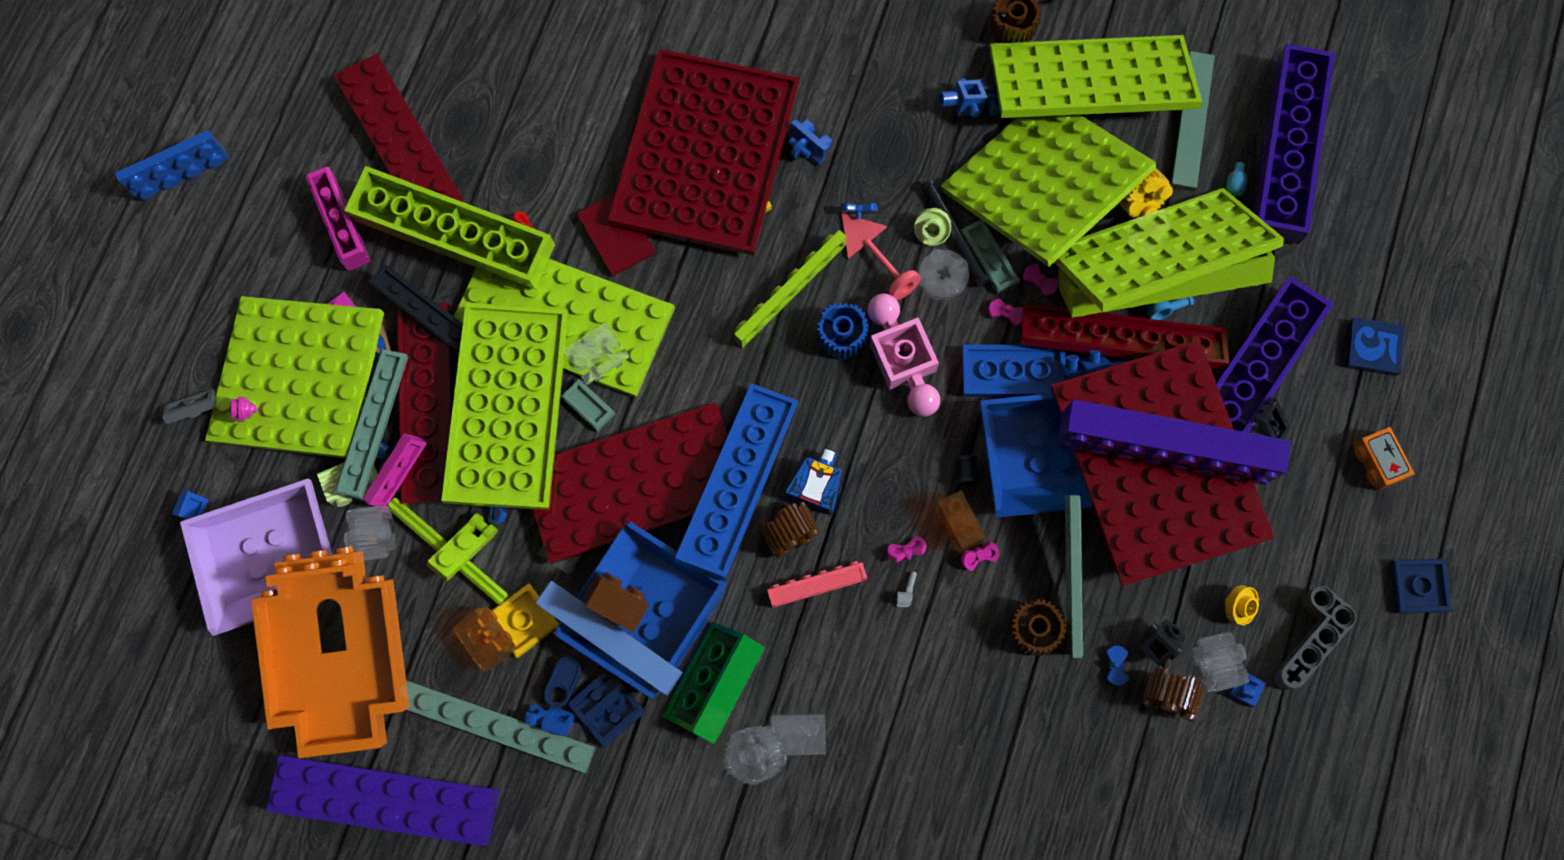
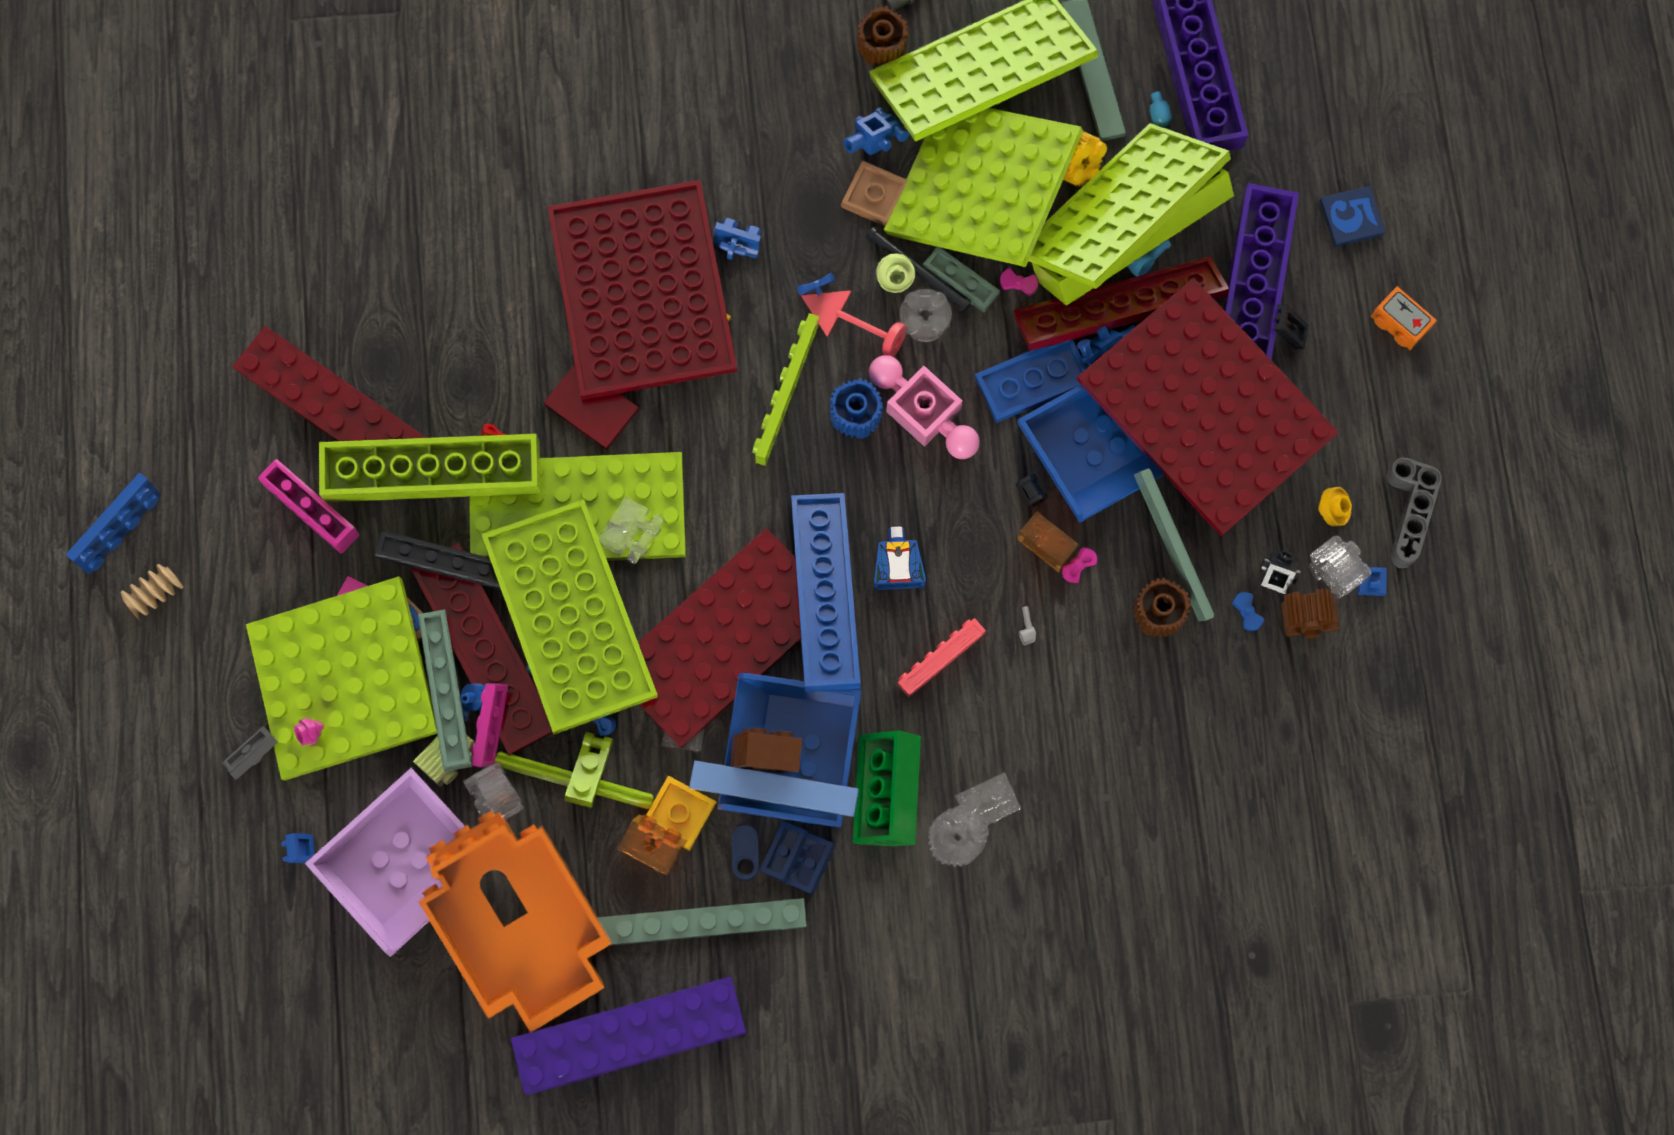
camera: 30 degrees left, 0 degrees up
blue plate [524,705,576,736] -> none
sand green tile [561,379,615,432] -> none
reddish brown brick [758,501,820,559] -> none
dark pink piece [887,536,926,563] -> none
dark pink piece [988,298,1023,327] -> none
dark purple brick [1058,400,1291,485] -> none
dark blue tile [1390,559,1453,614] -> none
none -> tan piece [120,564,184,621]
none -> blue tile [460,683,485,711]
none -> medium nougat tile [841,160,907,226]

